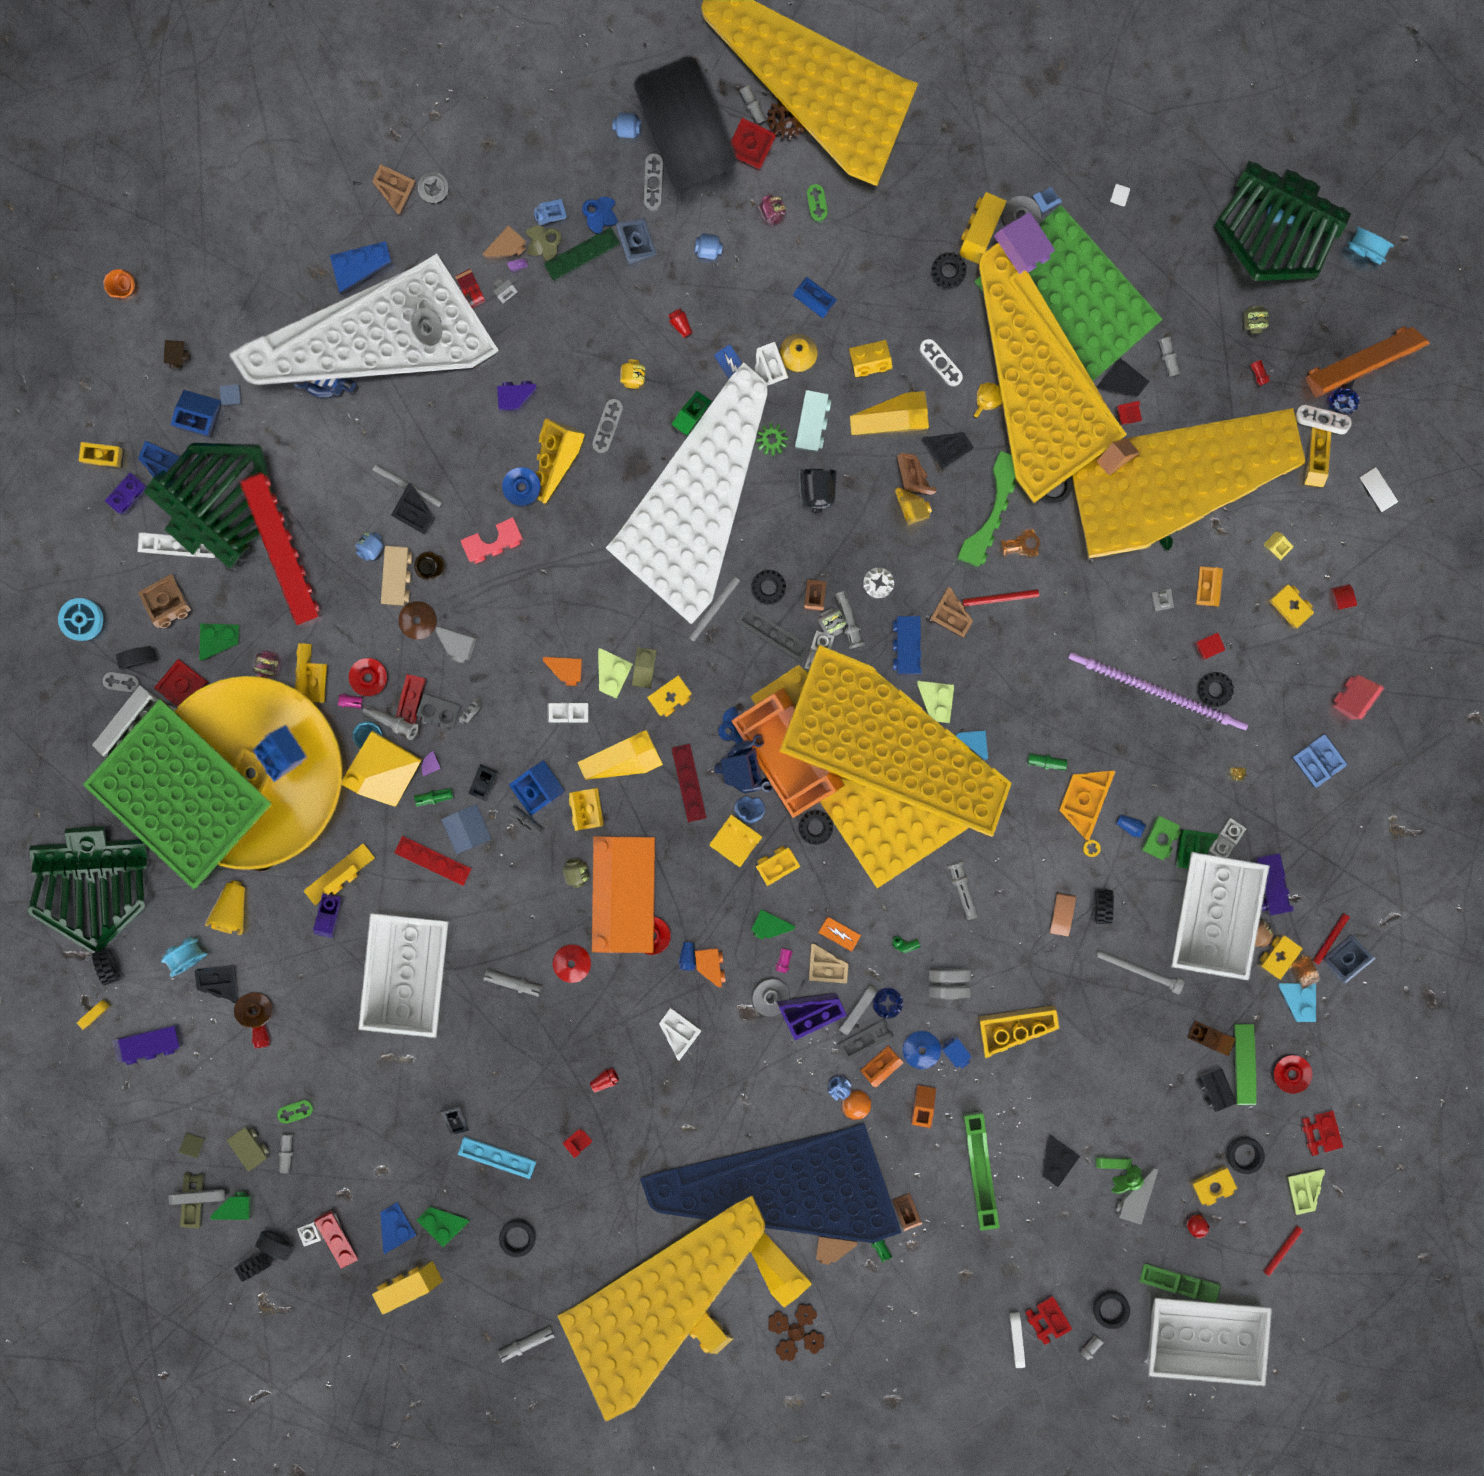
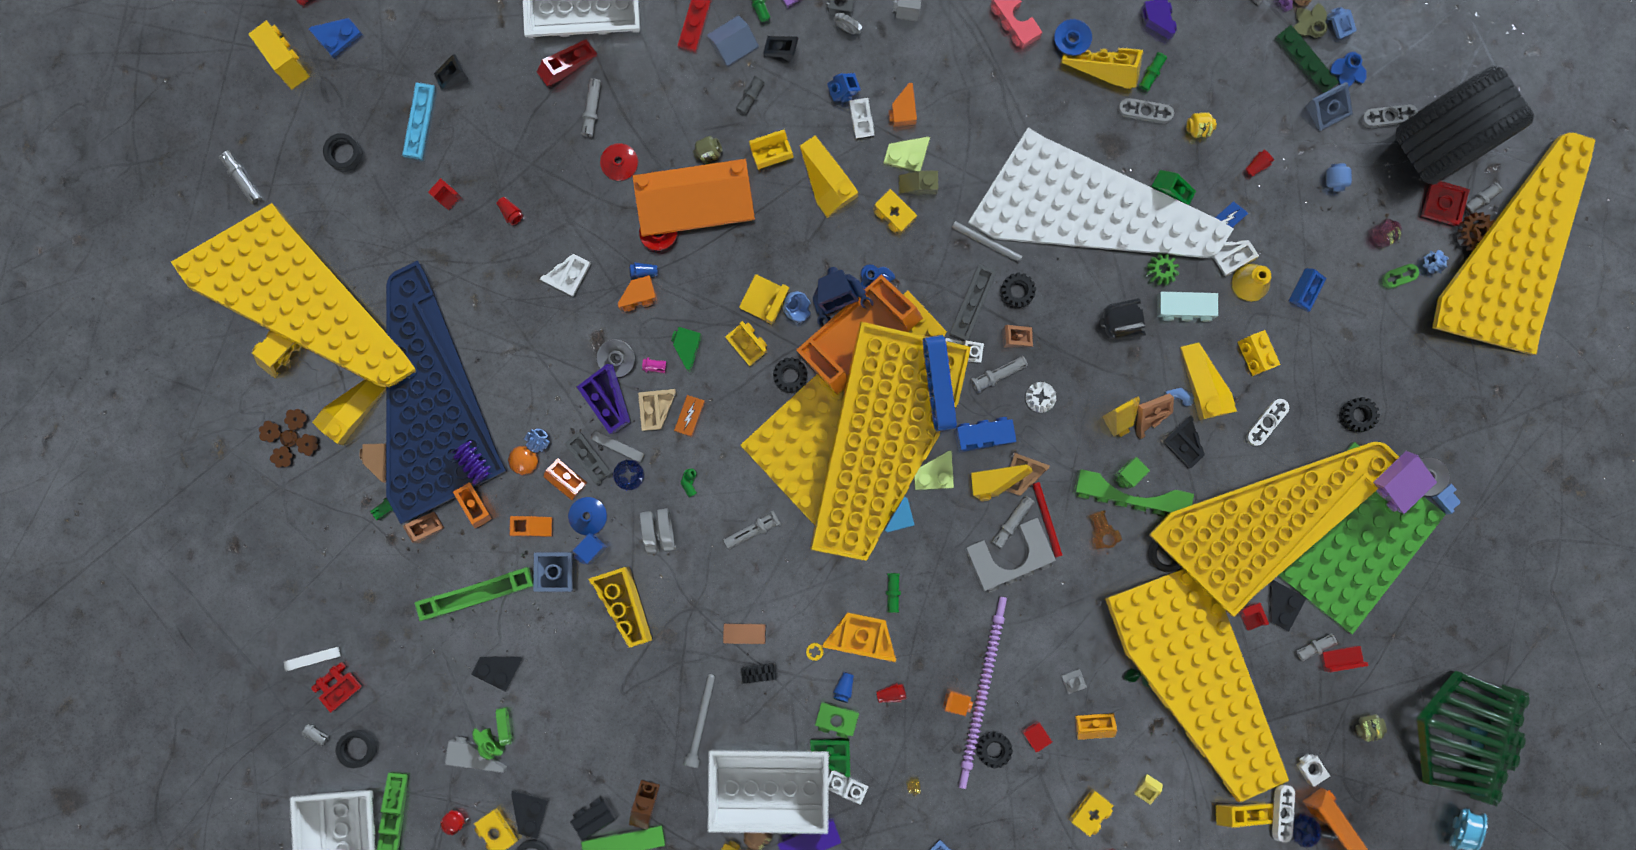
camera: 75 degrees right, 5 degrees down
green wing [416,1206,470,1247] -> none
blue slope [509,760,565,815] -> none
medium blue head [613,112,641,138] -> none
dark red plate [671,744,707,822] -> none
light grey head [818,607,846,636] -> none
yellow wedge [959,192,1007,264] -> none
yellow piece [974,382,1002,417] -> none
nougat slope [1097,438,1139,476] -> none
white sticker [1111,184,1130,206] -> none
red pin [1250,360,1270,386] -> none
none -> dark purple piece [452,441,491,485]
none -> orange slope [453,482,492,529]
none -> black wing [511,790,549,839]
none -> sand blue slope [533,552,573,592]
none -> red slope [536,39,597,87]
none -> blue brick [827,73,861,102]
none -> red cone [877,683,906,703]
none -> blue beam [923,335,957,431]
none -> orange slope [942,689,973,716]
none -> light grey arch [965,518,1056,593]
none -> yellow slope [971,465,1033,501]
none -> light grey pin [992,495,1035,549]
none -> bright green brick [1114,457,1150,489]
none -> green pin [1139,52,1167,91]
none -> medium blue arm [1165,388,1194,406]
none -> white brick [1296,754,1330,787]
none -> red panel [1321,646,1369,672]
none -> light blue gear [1423,250,1449,274]

